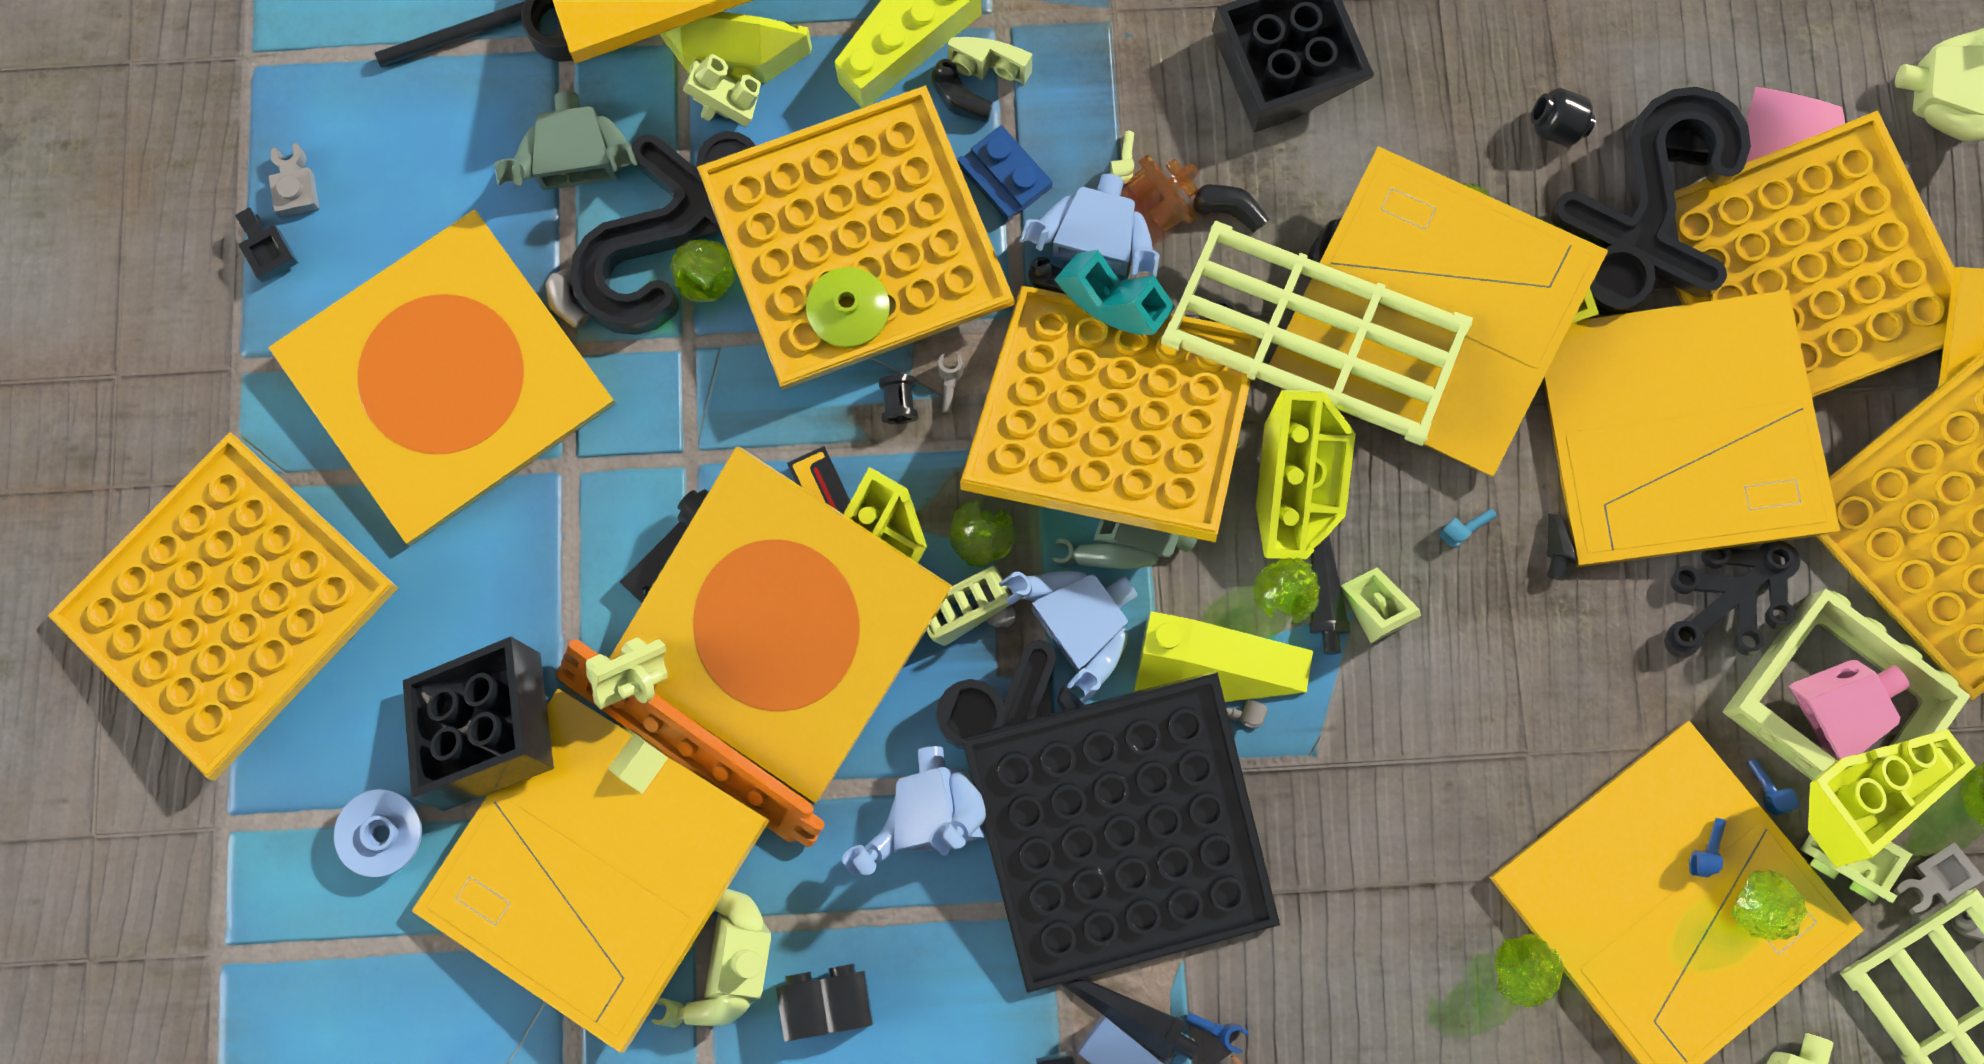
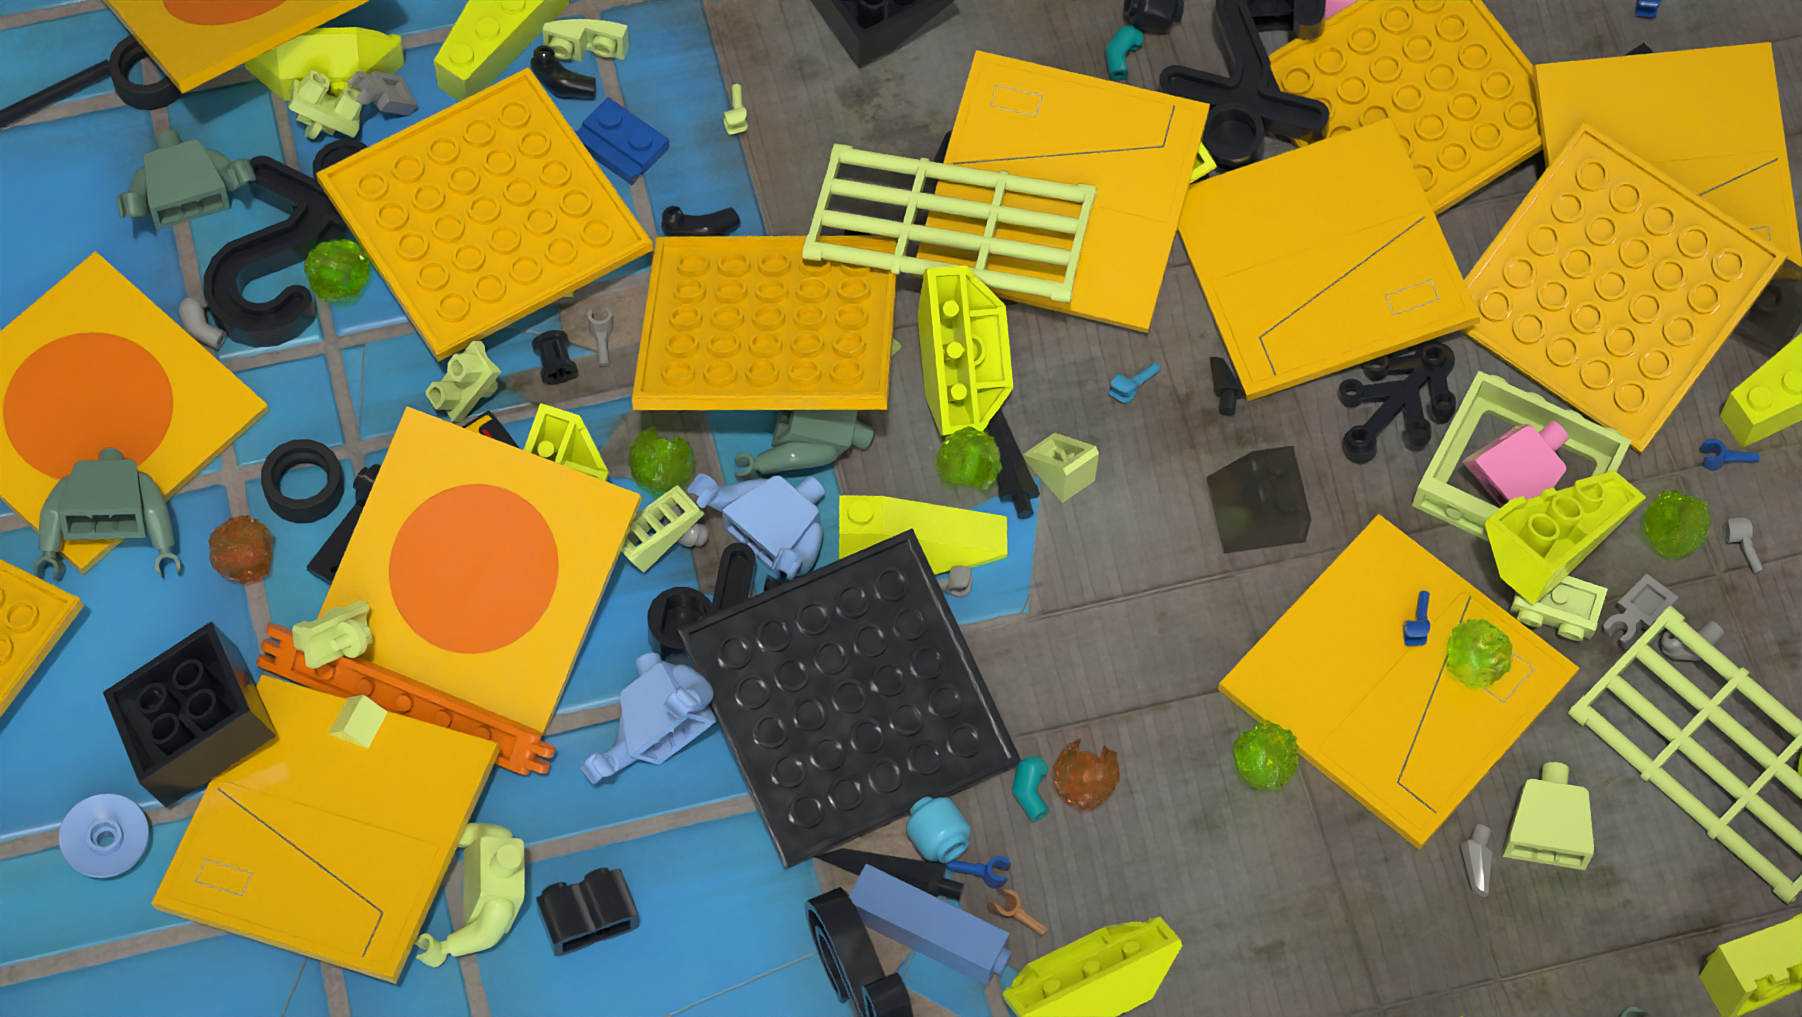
camera: 15 degrees left, 15 degrees down
lime dish [806,267,890,348] -> none
light blue torso [1020,174,1160,277] -> none
teal brick [1055,249,1175,335] -> none
clear orange hips [1127,154,1199,231] -> none
black arm [1193,184,1270,233] -> none
blue hand [1747,758,1799,815] -> none
none -> sand green torso [33,448,181,580]
none -> clear orange piece [208,515,272,584]
none -> black tyre [261,439,344,523]
none -> light grey plate [347,70,418,116]
none -> yellowish green hips [425,341,501,422]
none -> medium azure head [906,797,971,863]
none -> teal arm [1012,756,1050,822]
none -> clear orange piece [1052,739,1120,810]
none -> teal arm [1105,25,1143,81]
none -> clear smoke slope [1206,446,1312,554]

